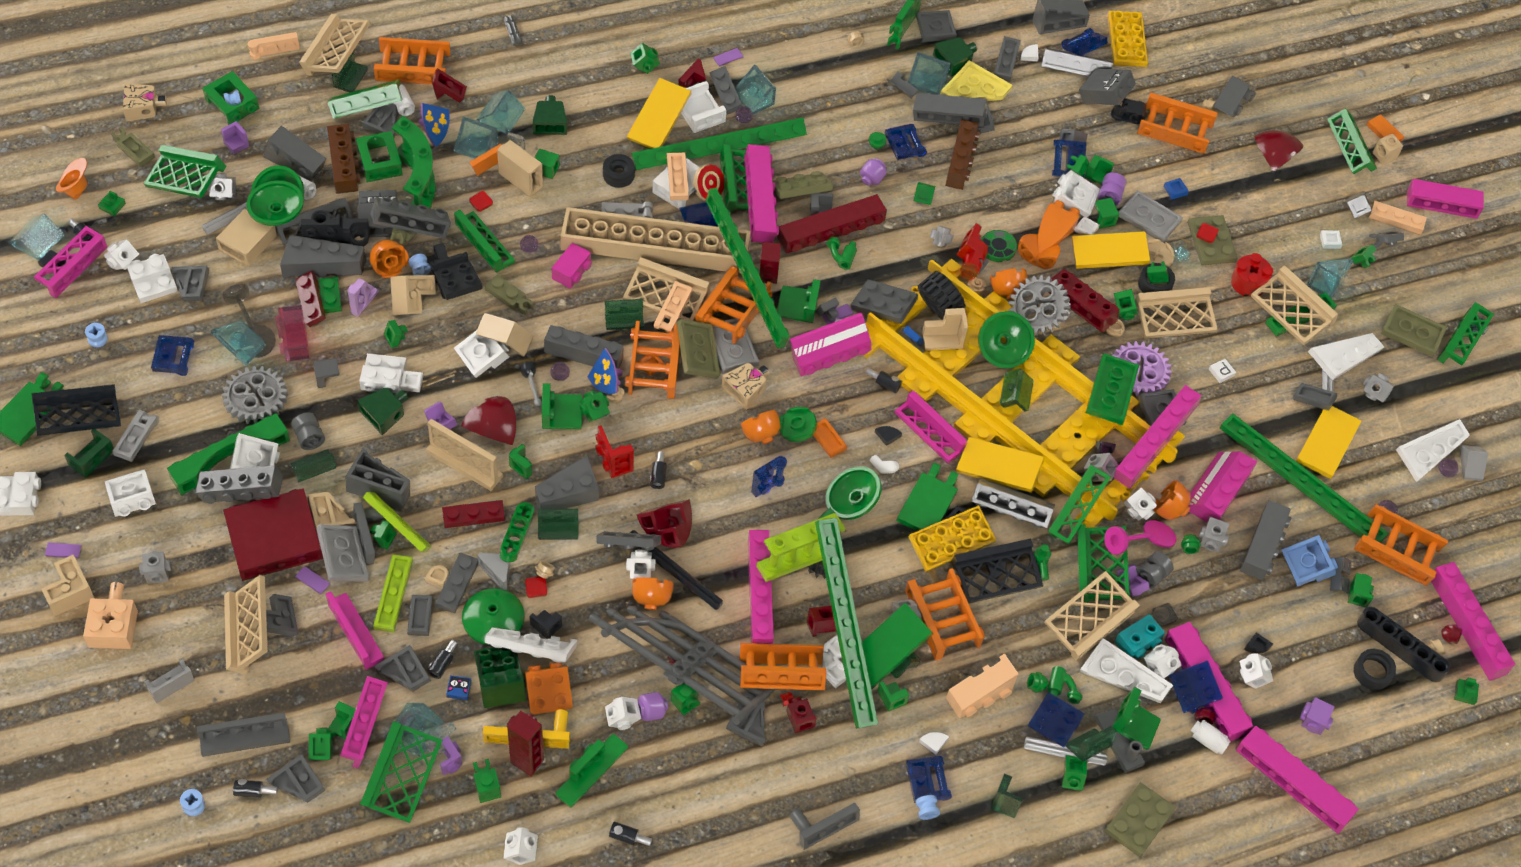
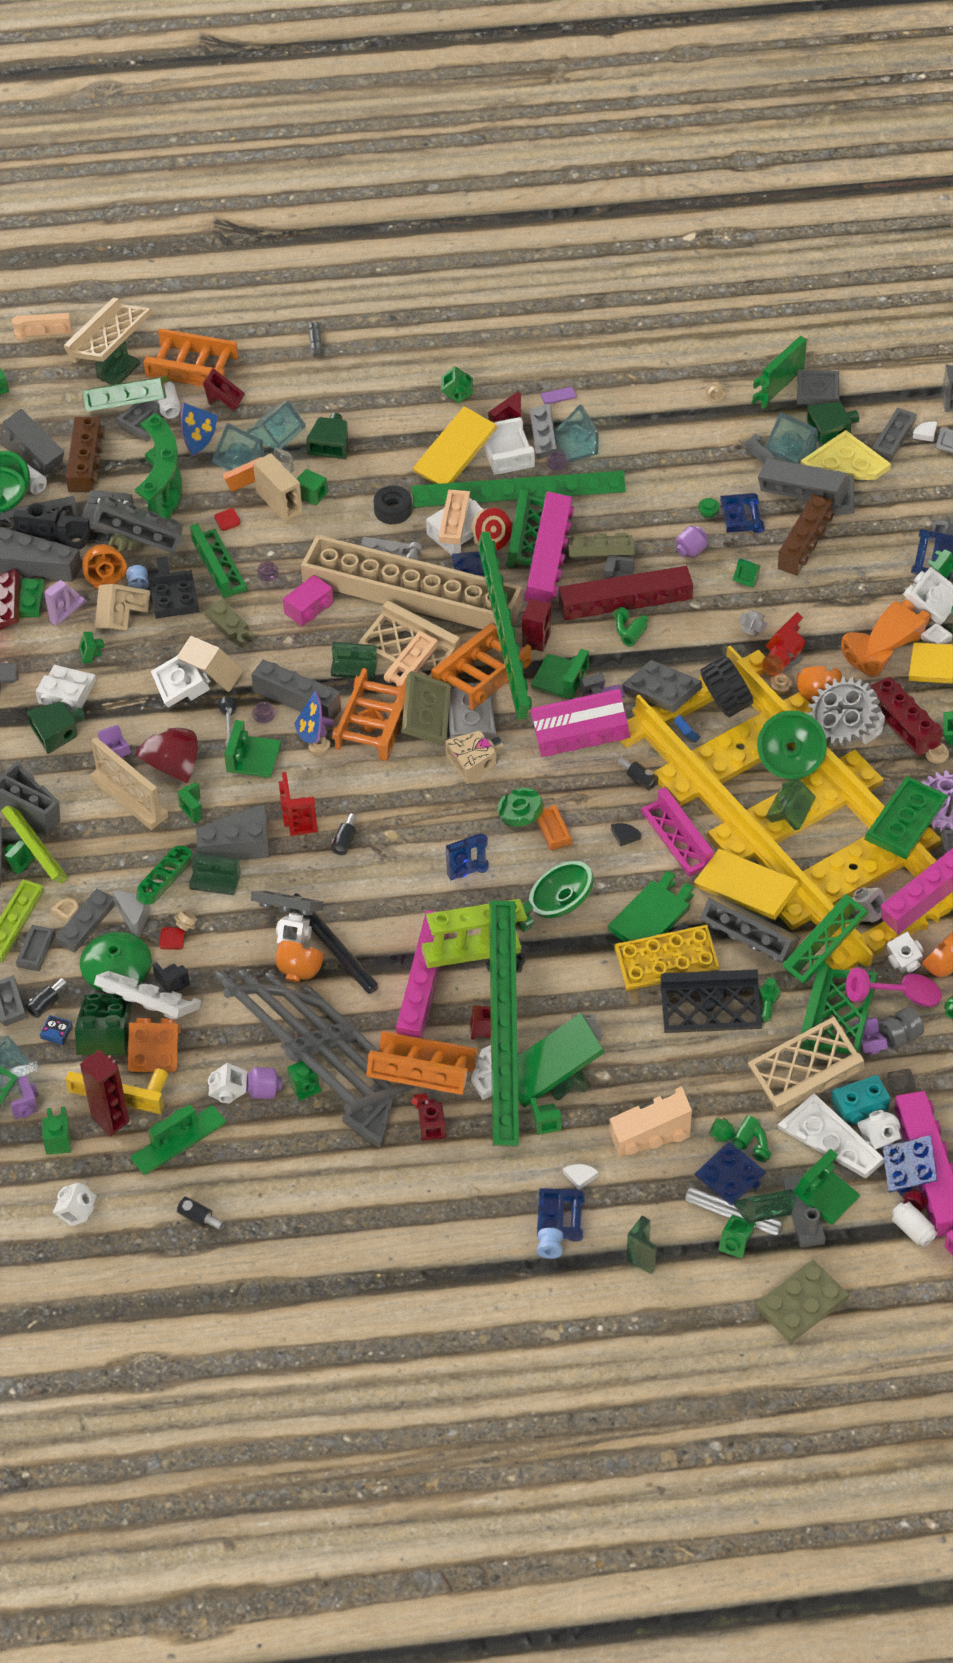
camera: 20 degrees right, 5 degrees down
green panel [356,131,403,183] -> none
white tile [400,371,423,392] -> none
dark red plate [442,500,505,528] -> none
green brick [579,390,610,422] -> none
dark red brick [636,499,692,548] -> none
orange cylinder [740,410,780,445] -> none
dark grey piece [790,803,860,850] -> none
white arm [869,455,899,474] -> none
orange fence [905,568,985,660] -> none
tan panel [922,308,968,350] -> none
tile [982,230,1017,262] -> none
black tile [1095,441,1116,454] -> none

